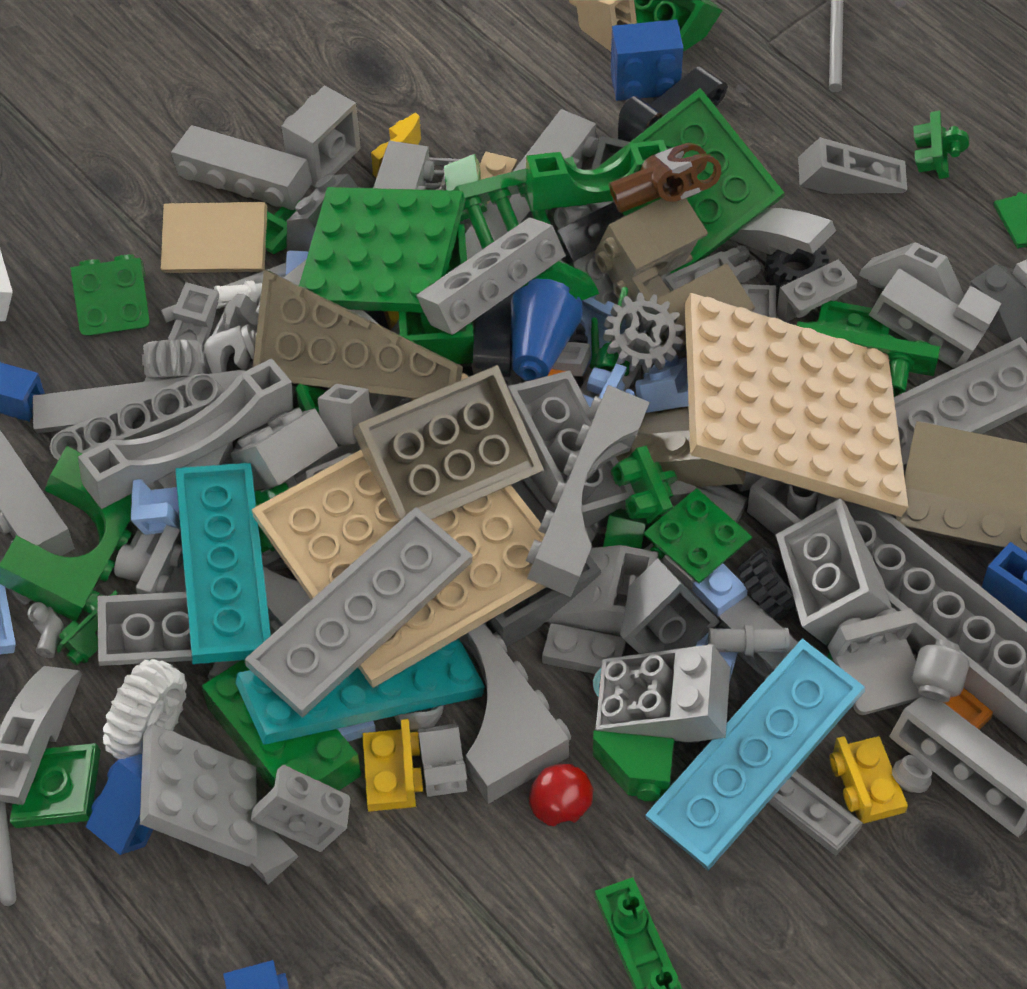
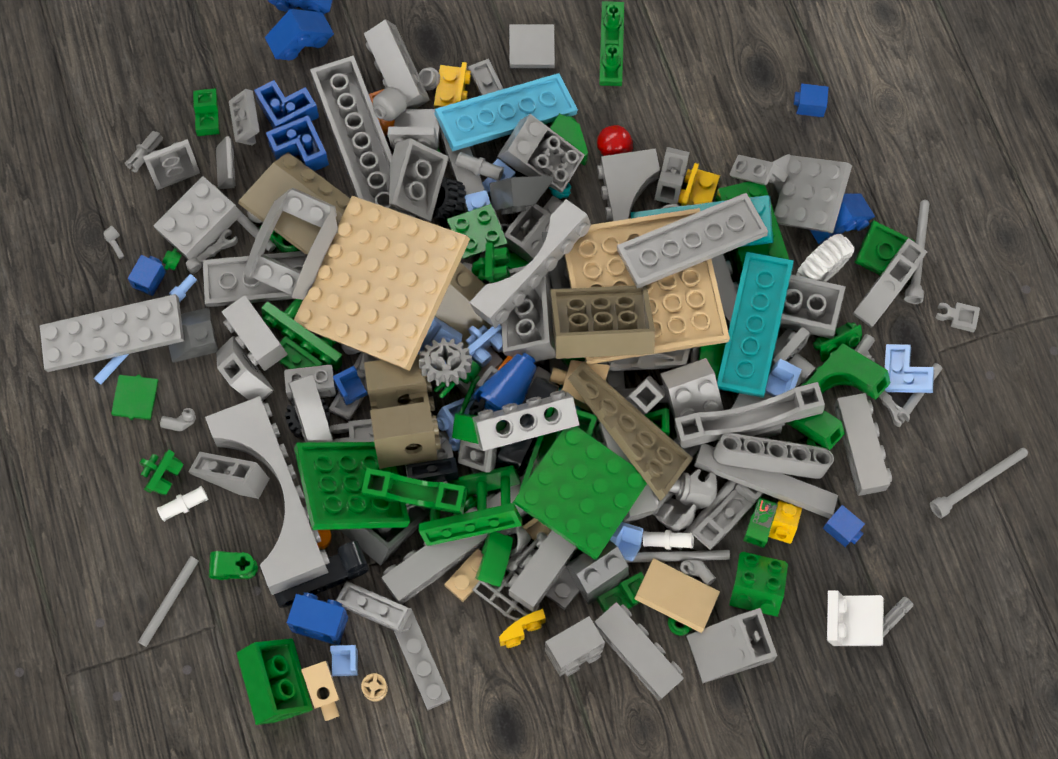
camera: 160 degrees left, 15 degrees up
light grey gear [142,339,204,379] -> none
reddish brown connector [609,143,721,213] -> none
light grey tile [953,286,1002,333] -> none
none -> white pin [157,486,209,522]
none -> light grey arm [160,408,196,431]
none -> light grey arch [205,396,330,595]
none -> green piece [209,551,258,580]
none -> light grey wedge [244,188,338,300]
none -> light blue panel [330,645,358,676]
none -> blue panel [333,366,367,405]
none -> light grey tile [336,581,412,633]
none -> tan wheel [361,673,388,702]
none -> light grey plate [393,608,451,710]
none -> light grey tile [509,24,555,68]
none -> light grey arm [680,560,716,585]
none -> light grey slope [686,608,777,683]
none -> green leg [743,497,778,548]
none -> yellow bracket [769,501,802,544]

